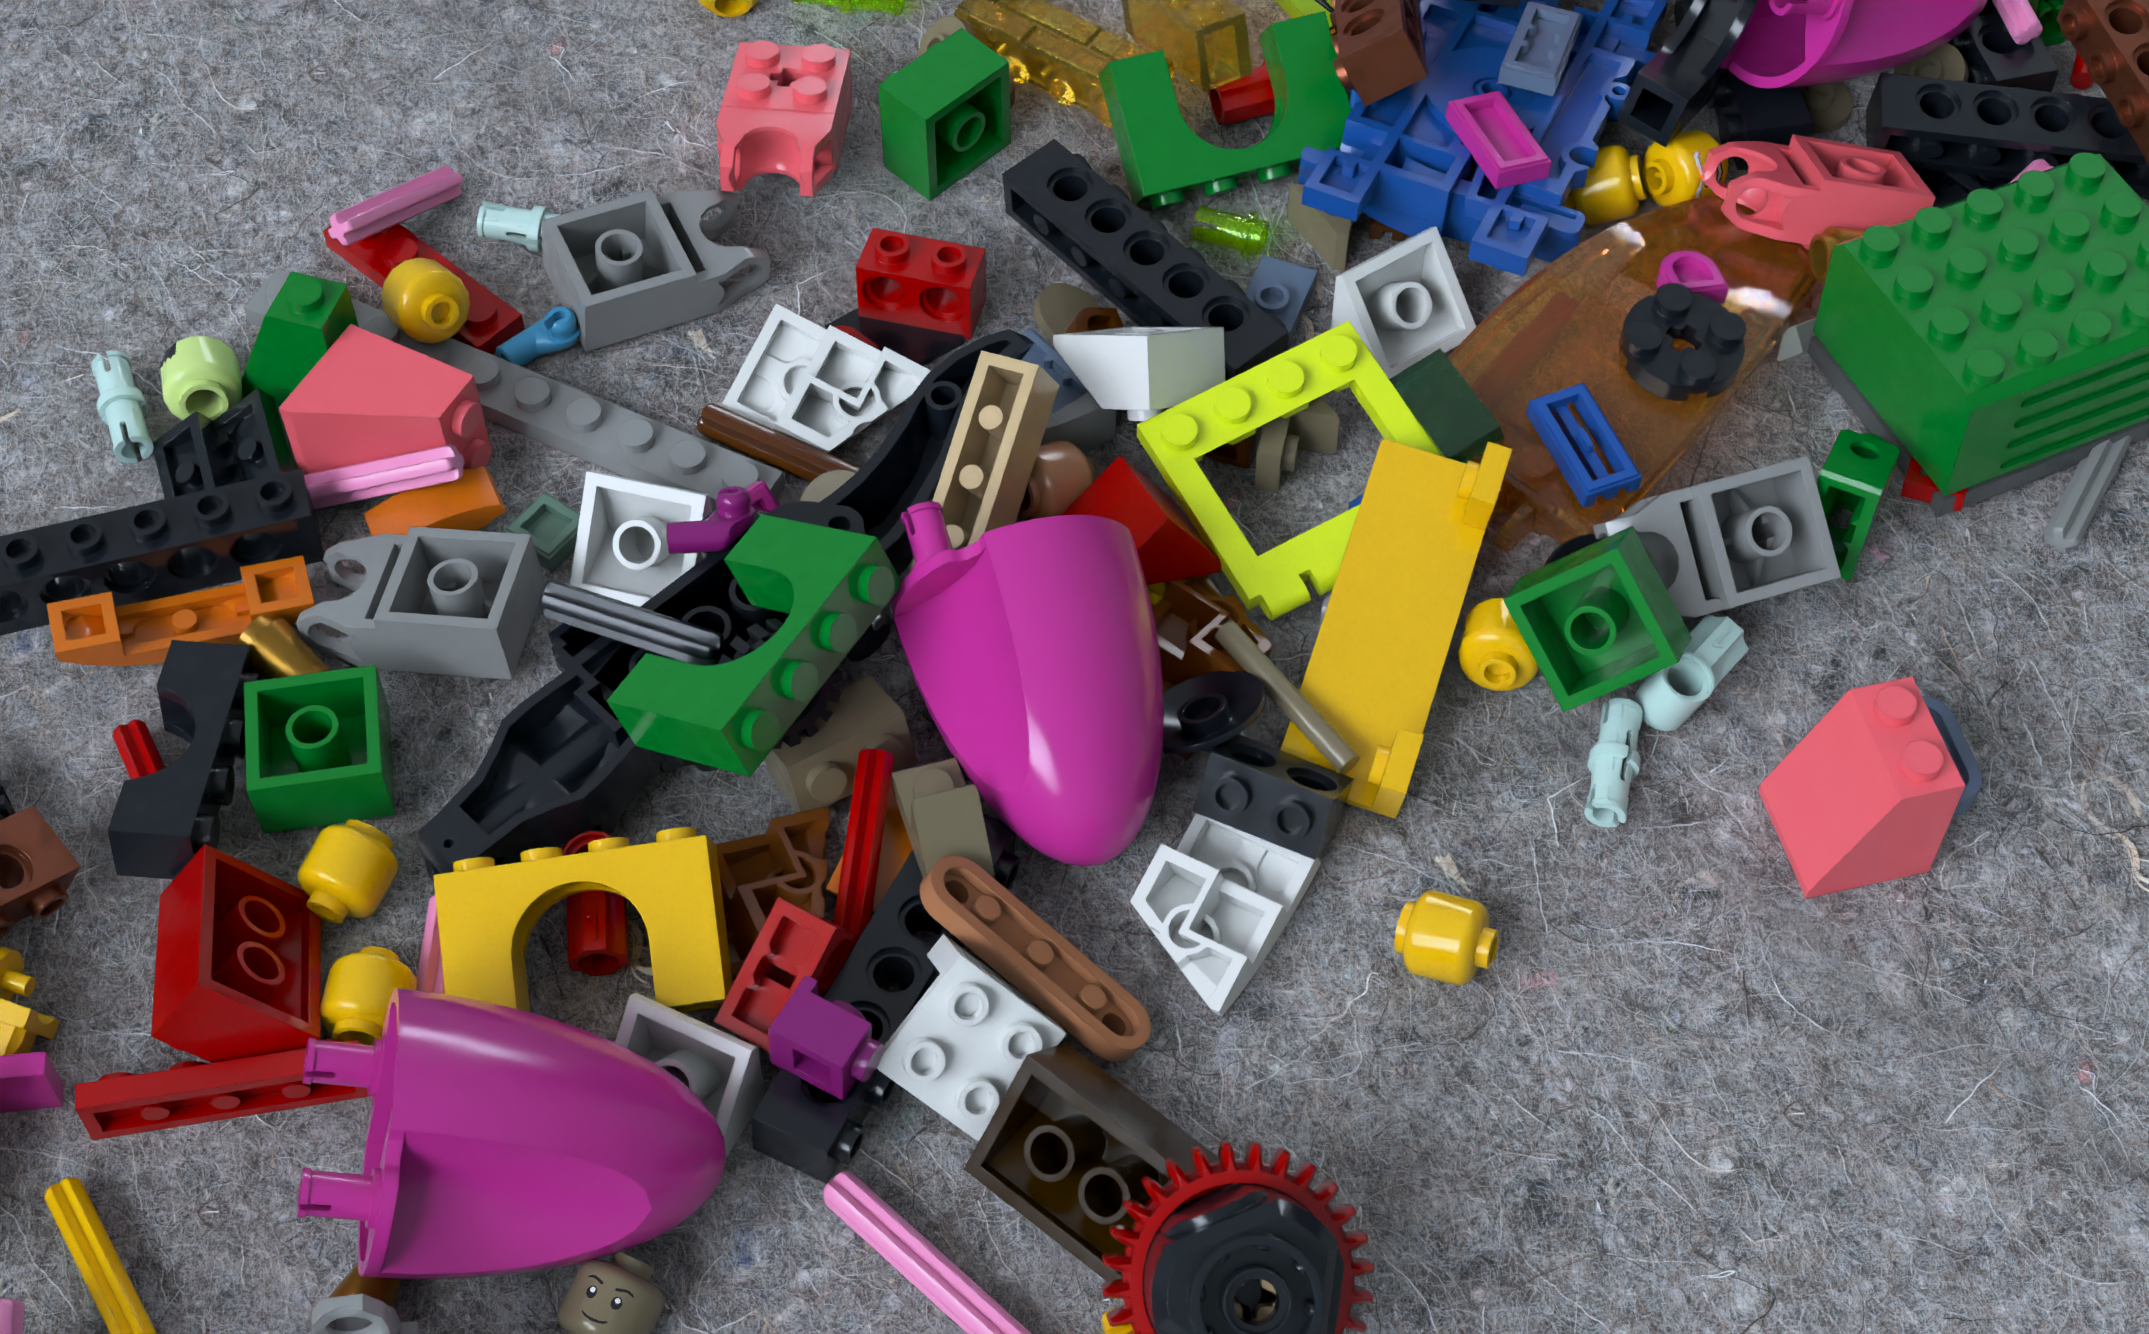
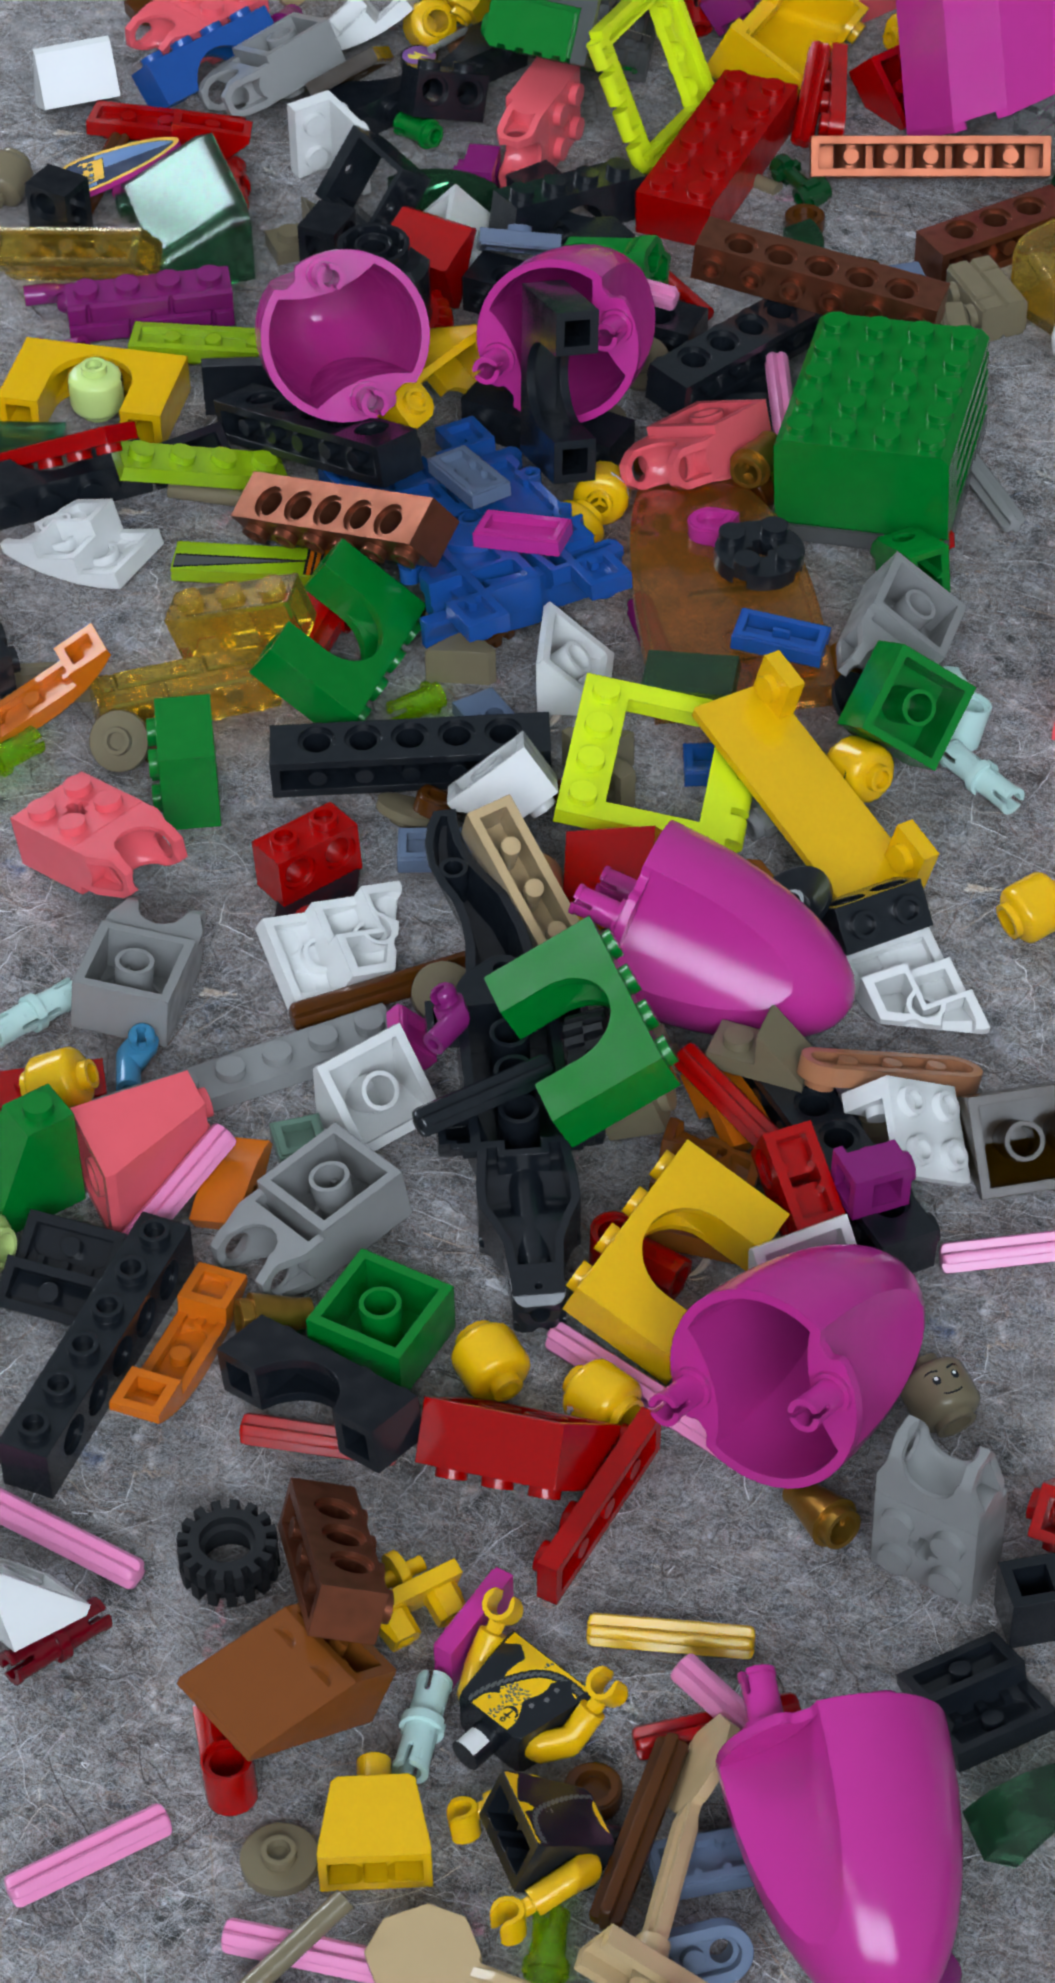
camera: 50 degrees left, 10 degrees down
dark tan bar [1215,621,1360,774] -> none

